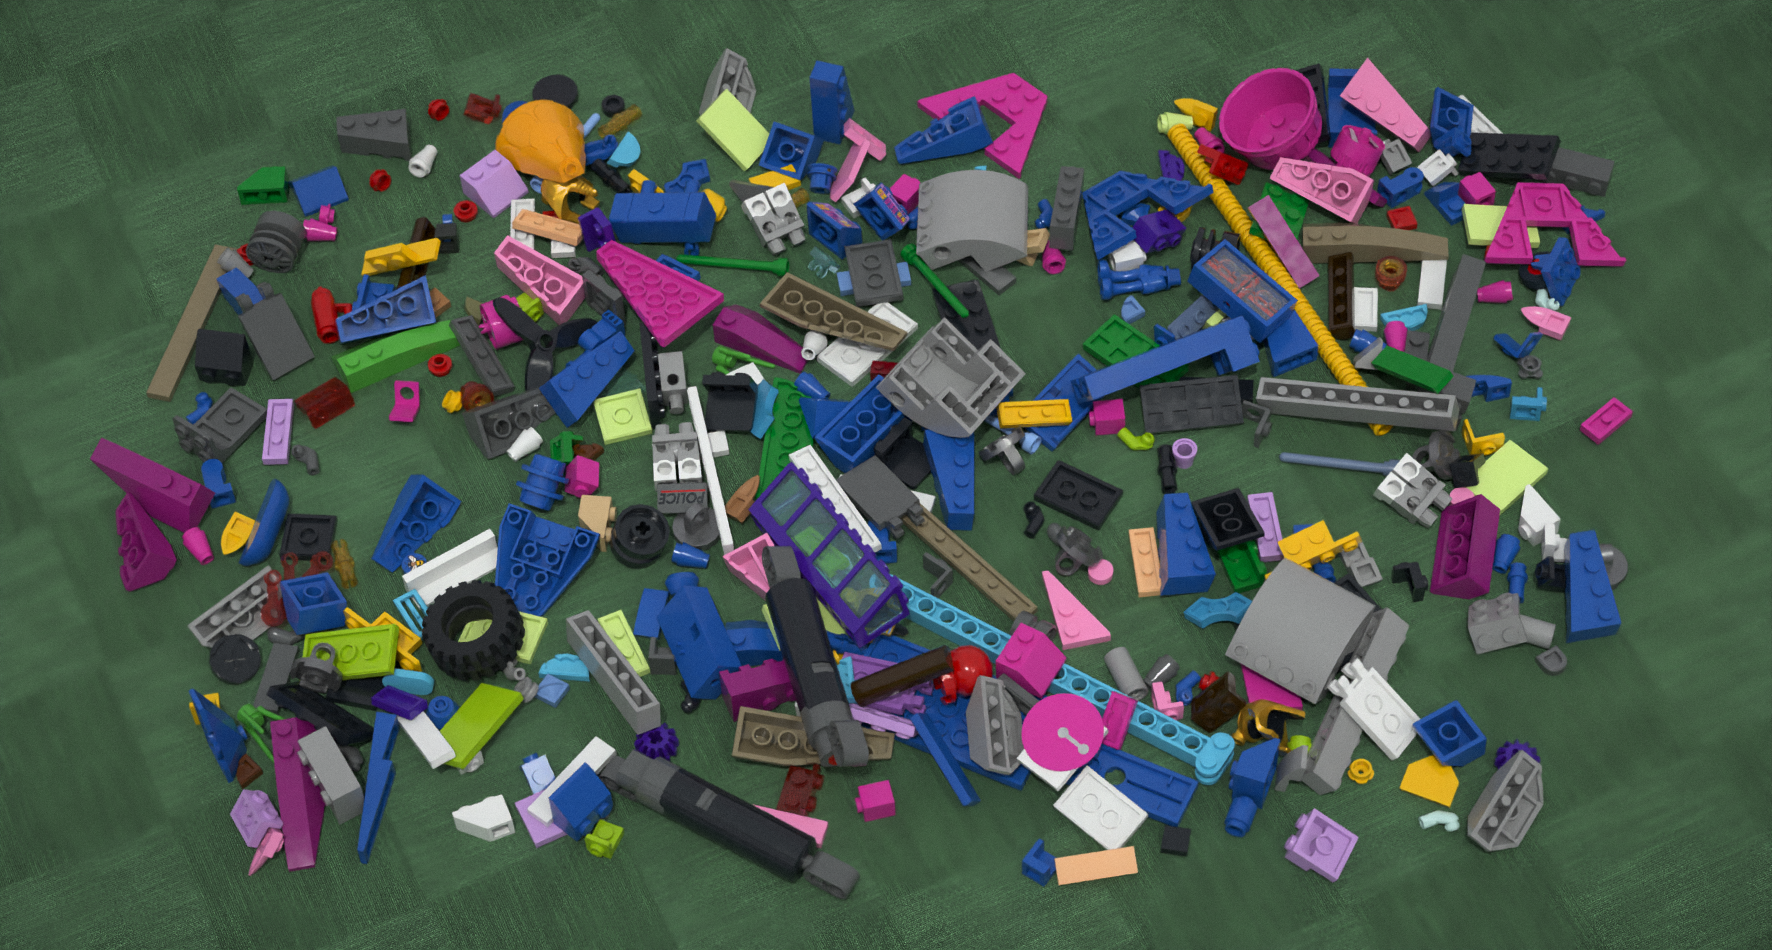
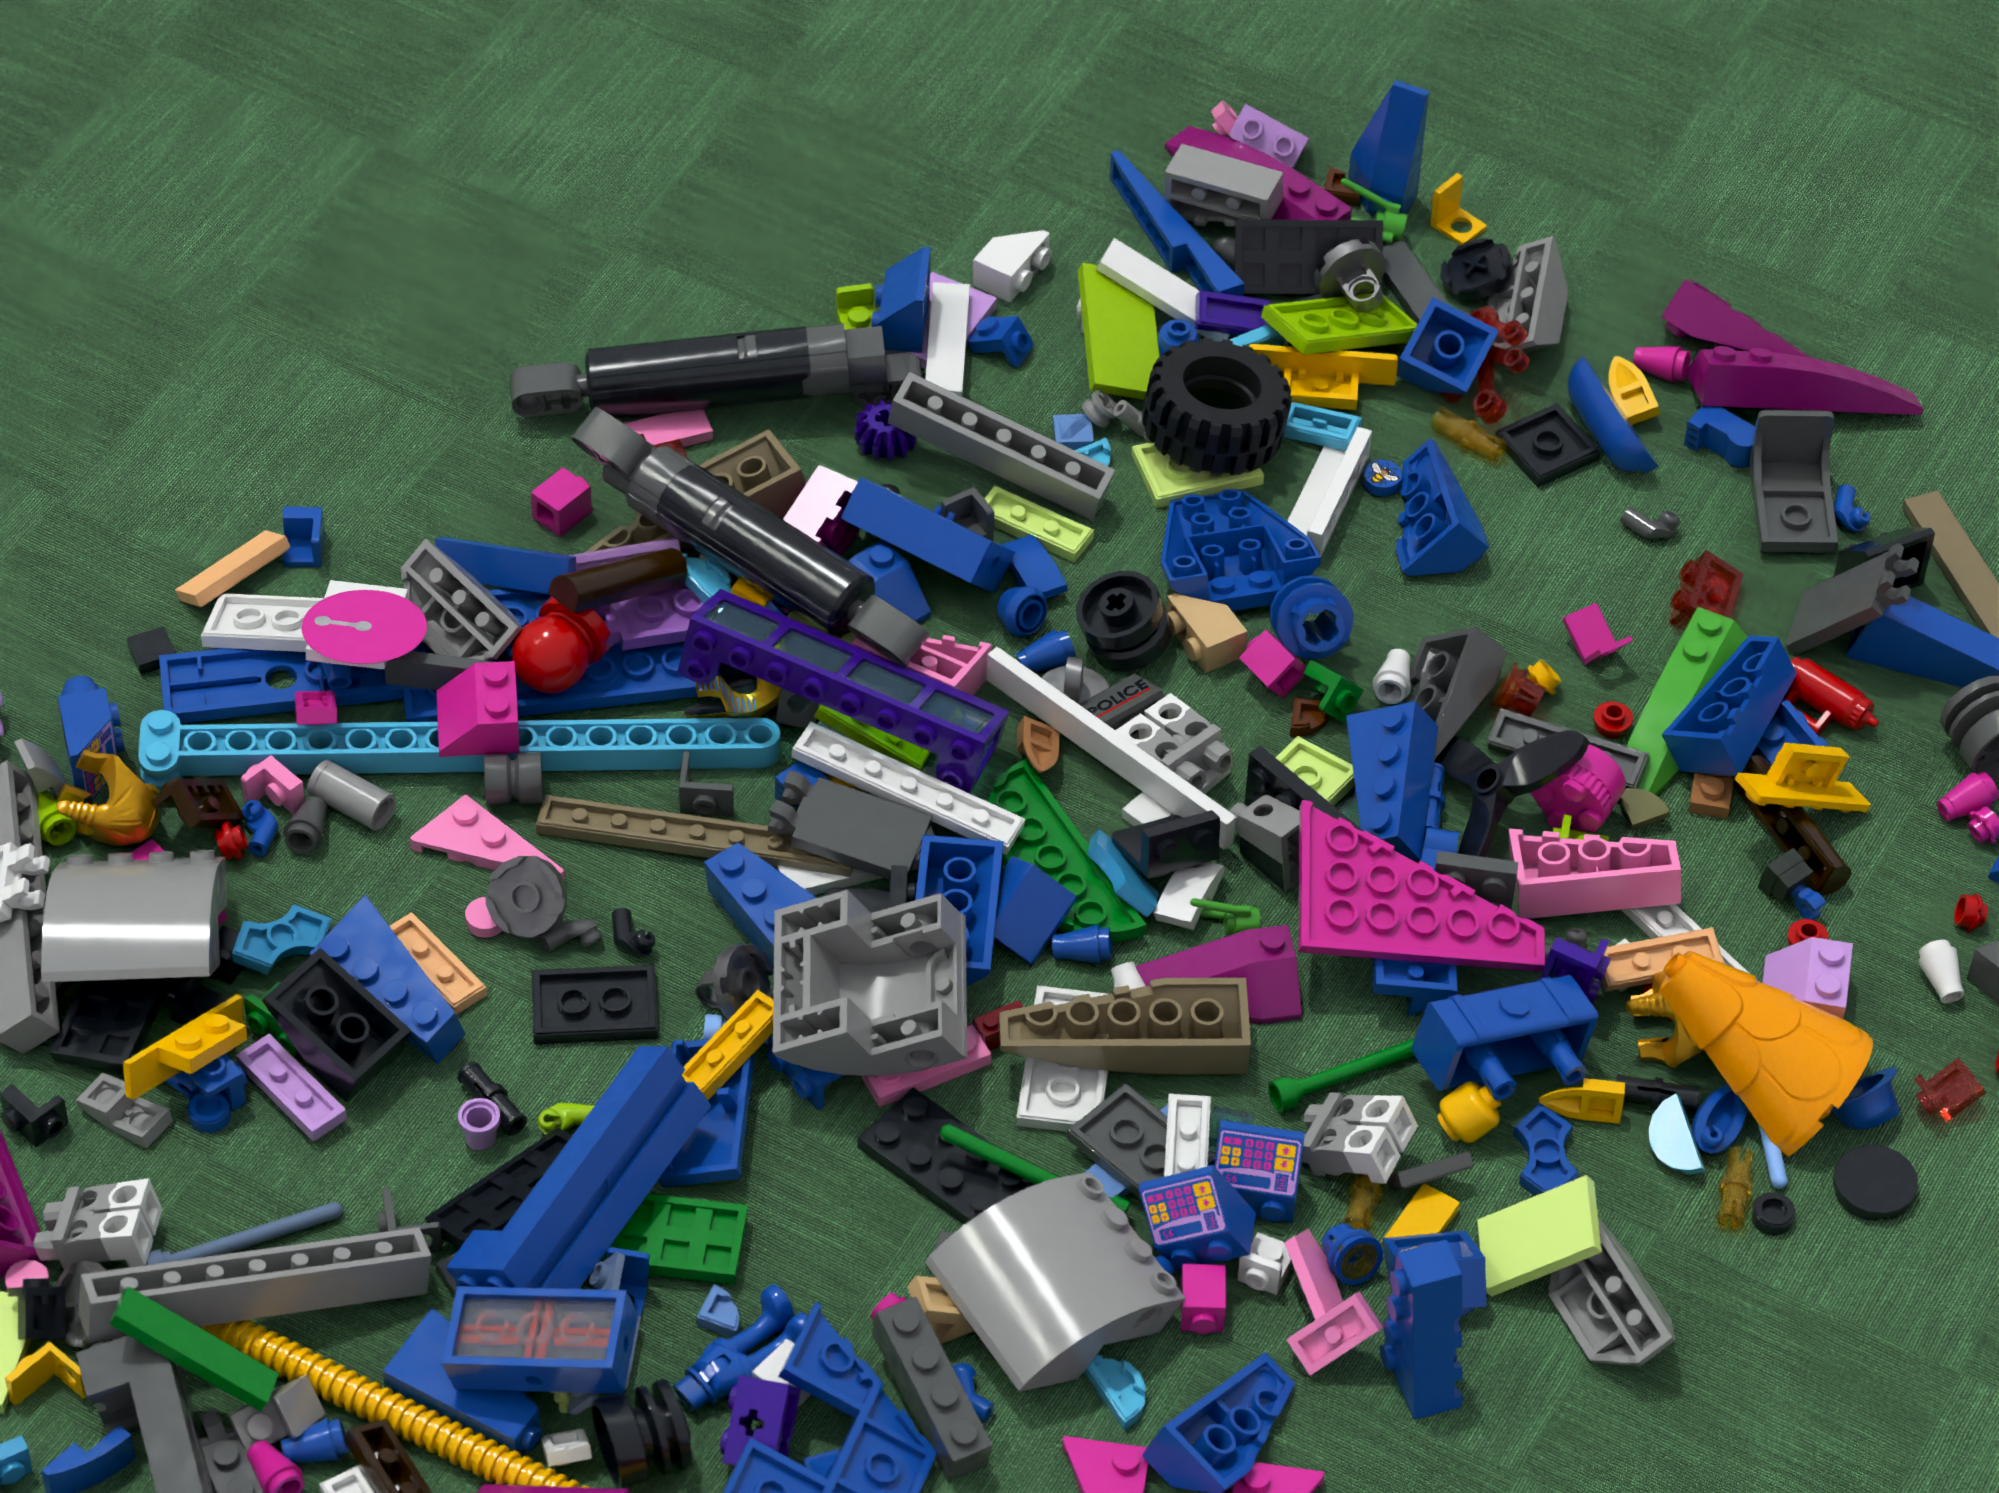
camera: 140 degrees right, 5 degrees down
lavender plate [262,399,294,465] -> none
none -> white tile [1164,1094,1211,1177]

